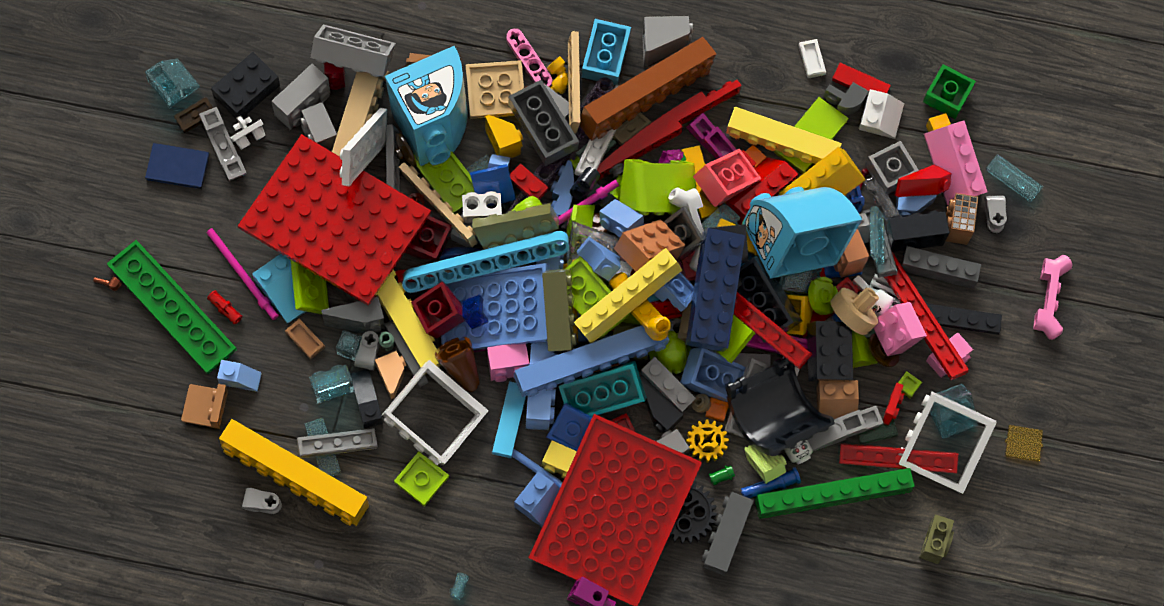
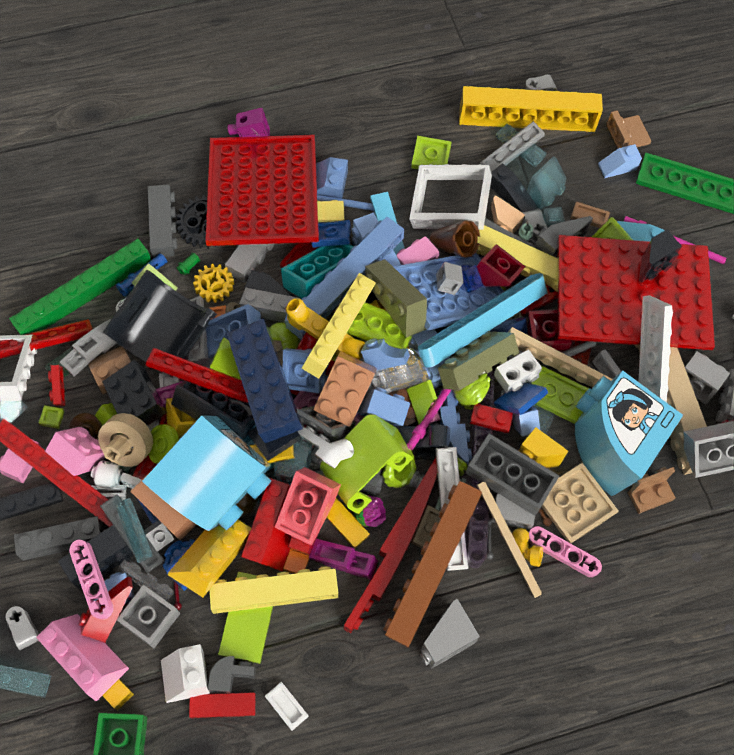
camera: 155 degrees right, 5 degrees down
red pin [207,290,243,325] -> none
clear light blue pin [449,573,469,600] -> none
medium azure brick [581,19,631,85] -> none
brick [945,193,978,245] -> none
none -> bright pink beam [70,540,113,619]
none -> light grey brick [436,262,463,295]
none -> black slope [639,229,682,283]

